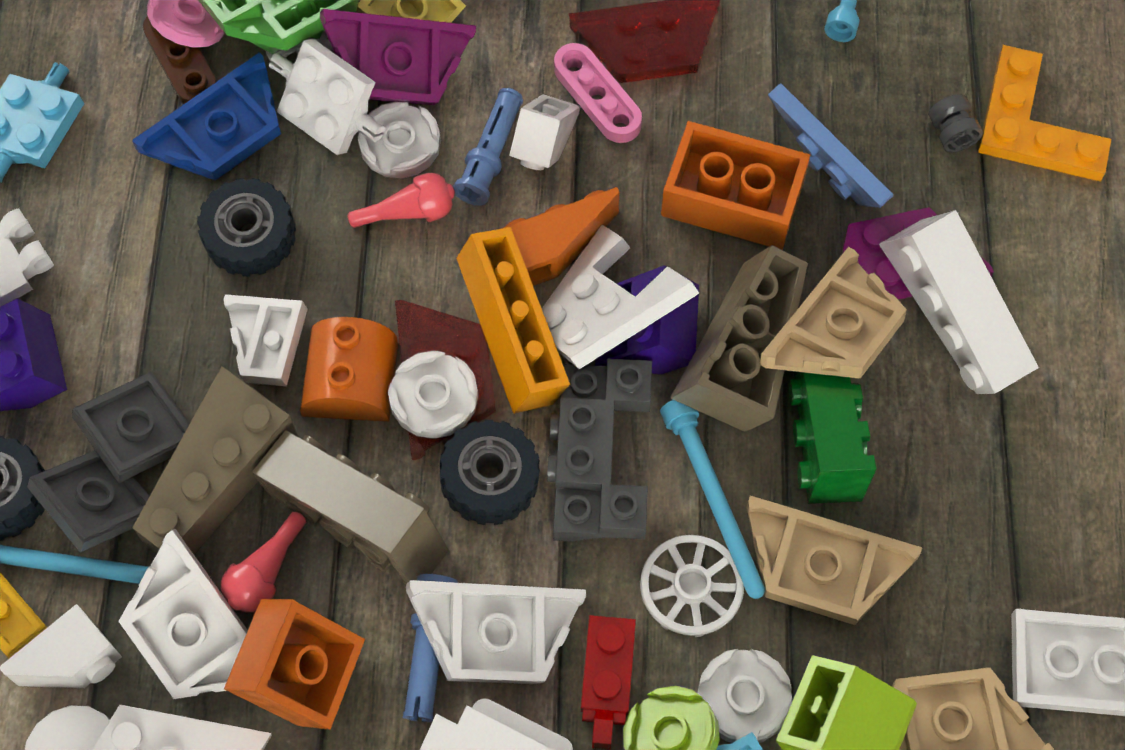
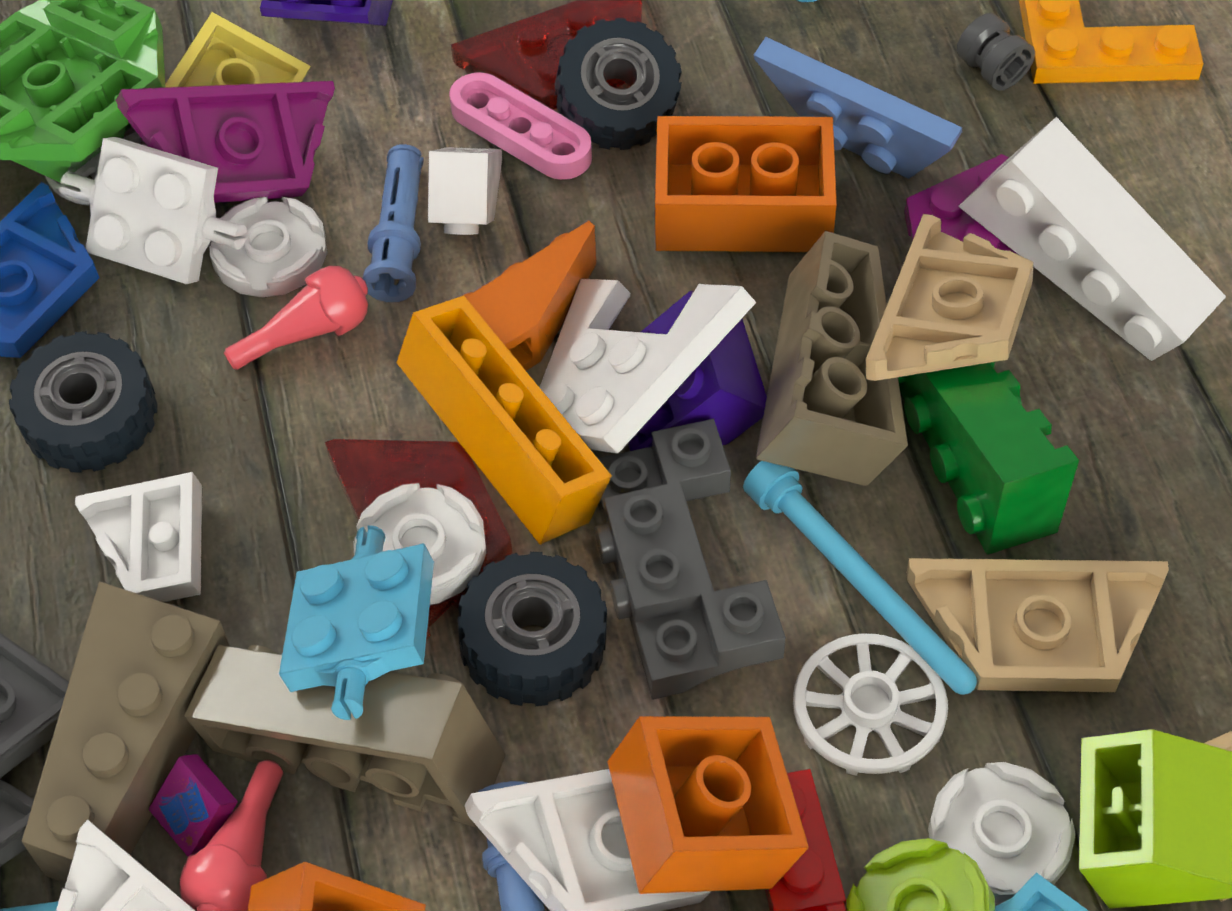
camera: 15 degrees left, 10 degrees down
orange brick [300,317,398,422] -> none
none -> magenta tile [148,754,238,857]
none -> medium azure plate [279,526,434,720]
none -> black wheel [555,17,682,150]
none -> orange brick [607,716,809,894]

